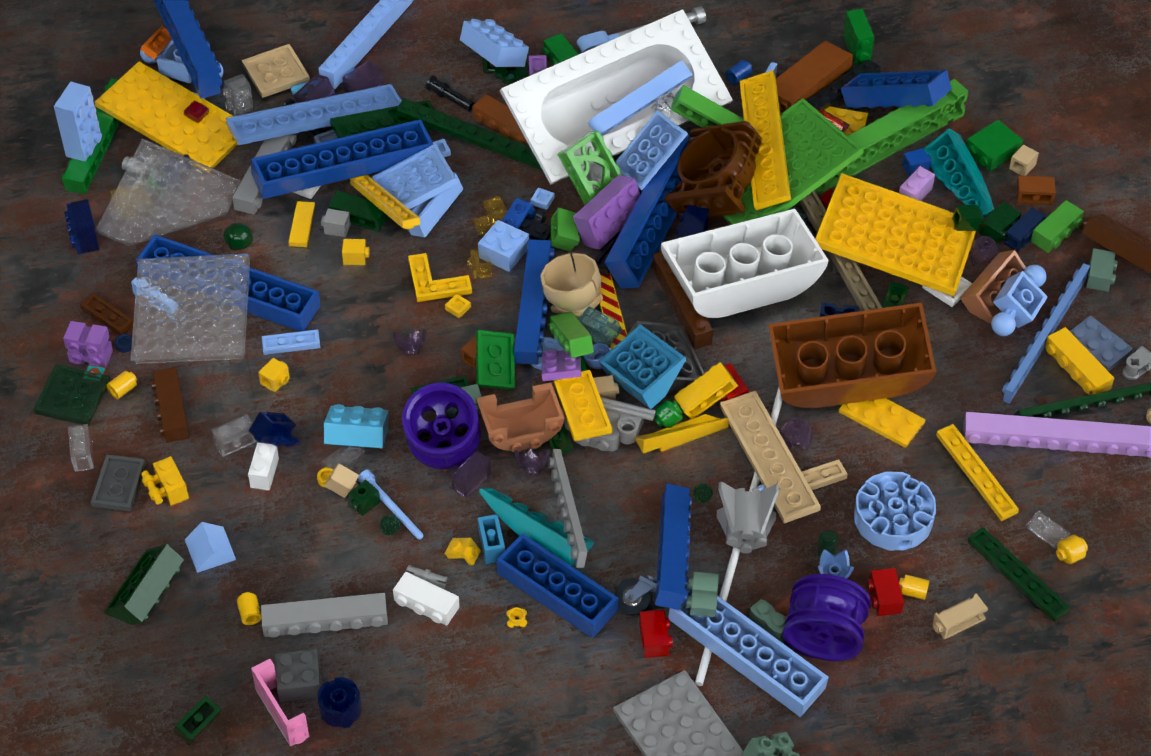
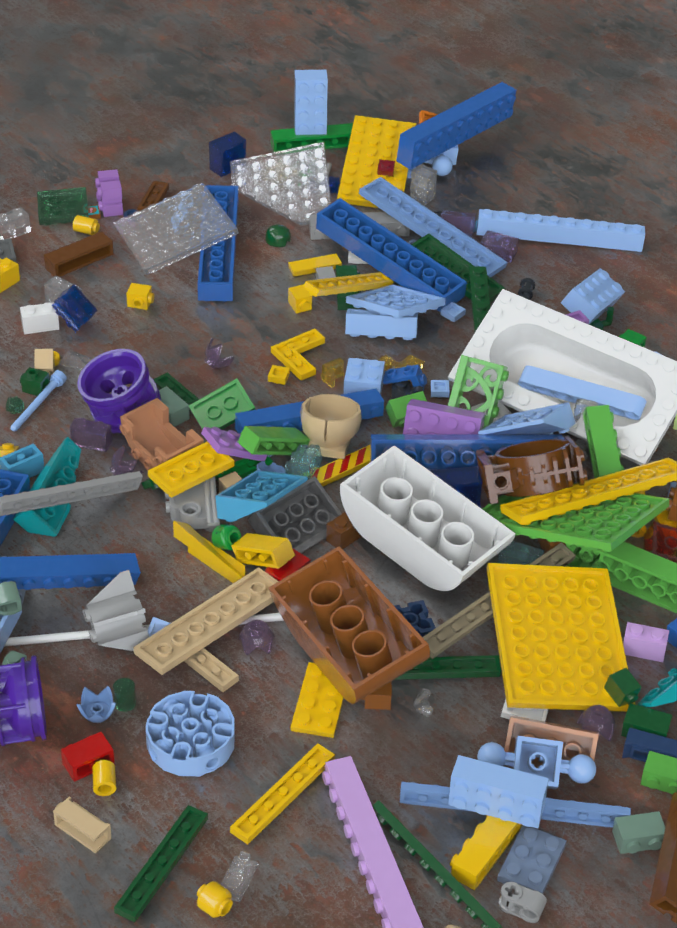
camera: 65 degrees right, 10 degrees down
tan plate [242,44,310,98] -> none
light blue tile [262,330,320,355] -> none
medium azure brick [324,404,389,448] -> none
clear green plate [693,483,713,503] -> none
none -> light blue brick [448,755,549,828]

